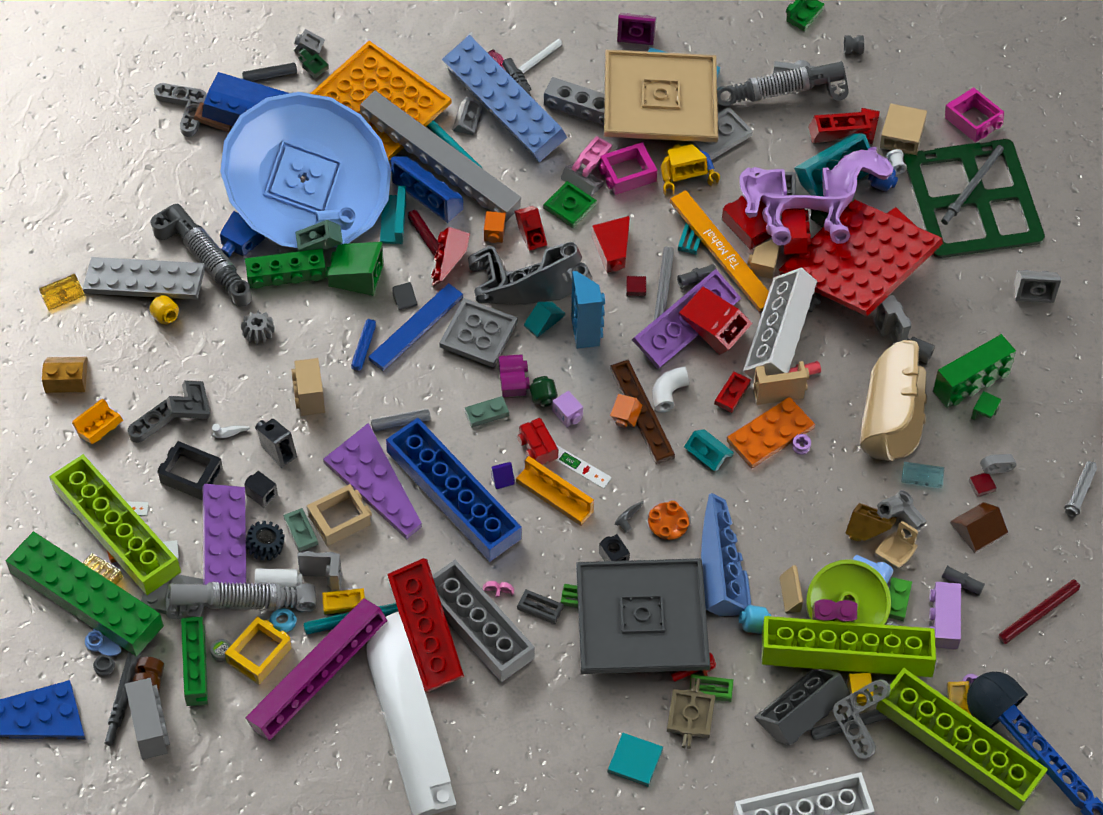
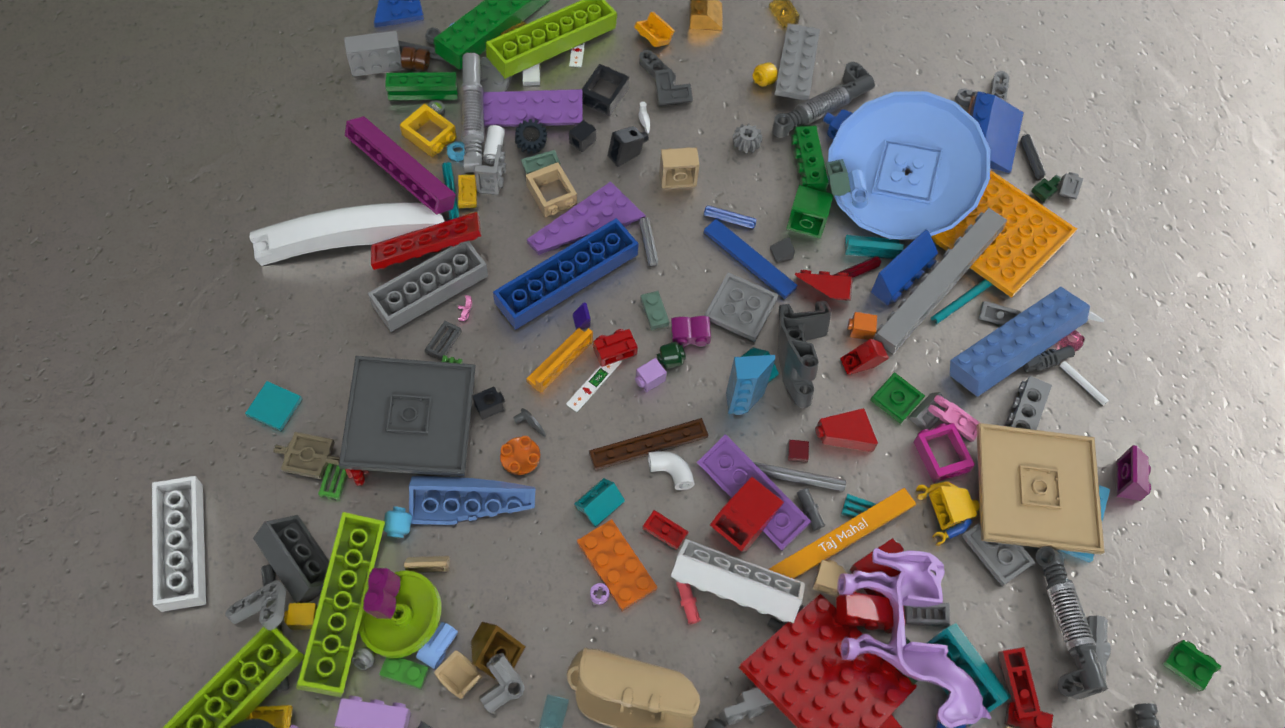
camera: 90 degrees right, 5 degrees up
orange brick [610,394,643,428] -> none
tan panel [753,361,810,405] -> none

